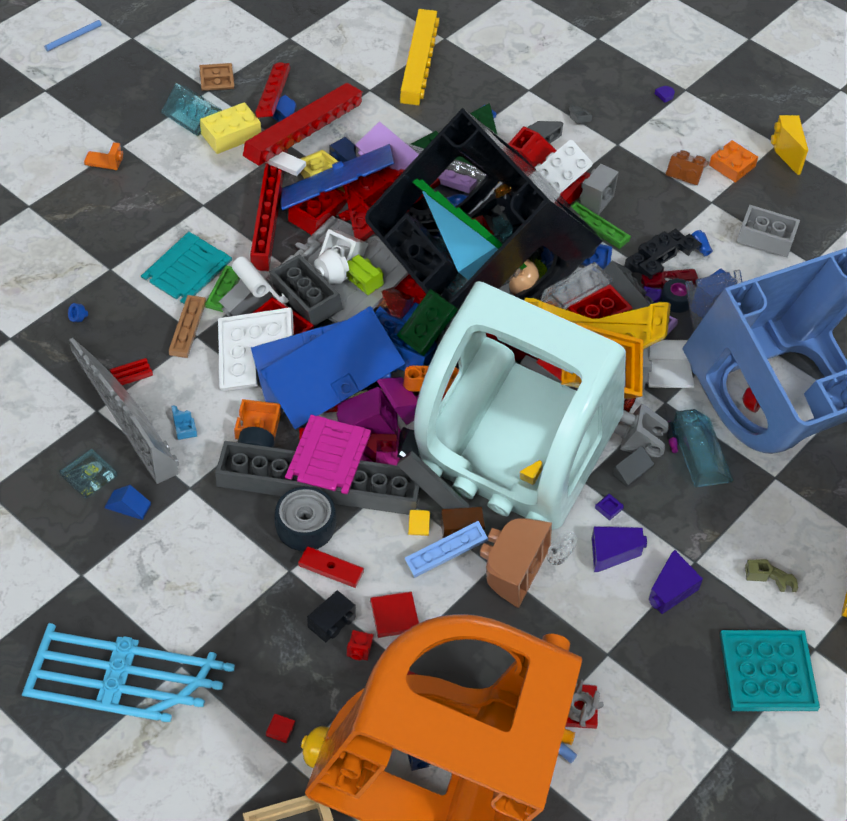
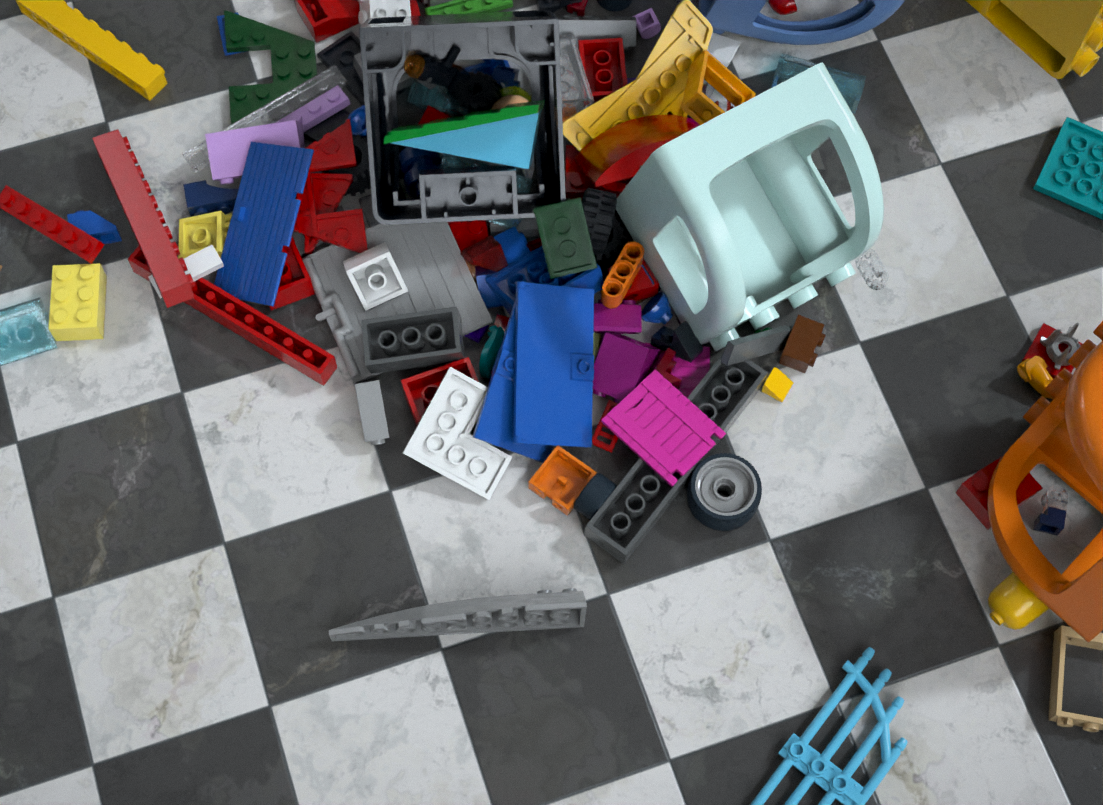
camera: 60 degrees left, 15 degrees up
clear light blue tile [60,449,117,499] -> none
blue tile [68,303,88,322] -> none
orange bracket [84,142,123,170] -> none
blue slope [105,485,151,520] -> none
red tile [110,358,153,385] -> none
teal door [141,231,232,304] -> none
medium nougat plate [169,295,206,358] -> none
dark azure slope [171,405,197,440] -> none
bright green tile [205,265,240,312] -> none
white door [232,256,289,308] -> none
red tile [266,714,295,743] -> none
red tile [298,547,364,588] -> none
black brick [307,590,356,643] -> none
white cone [314,249,349,284] -> none
lime brick [346,255,384,295] -> none
red bracket [347,630,374,661] -> none
red tile [370,592,419,638] -> none
light blue plate [405,521,488,578] -> none
nougat hips [480,518,552,608] -> none
yellow slope [519,460,543,485] -> none
dark purple slope [591,526,647,572] -> none
dark purple tile [595,494,624,521] -> none
dark purple tile [644,286,662,303] -> none
dark purple slope [648,550,703,614] -> none
olive piece [745,559,798,592] -> none

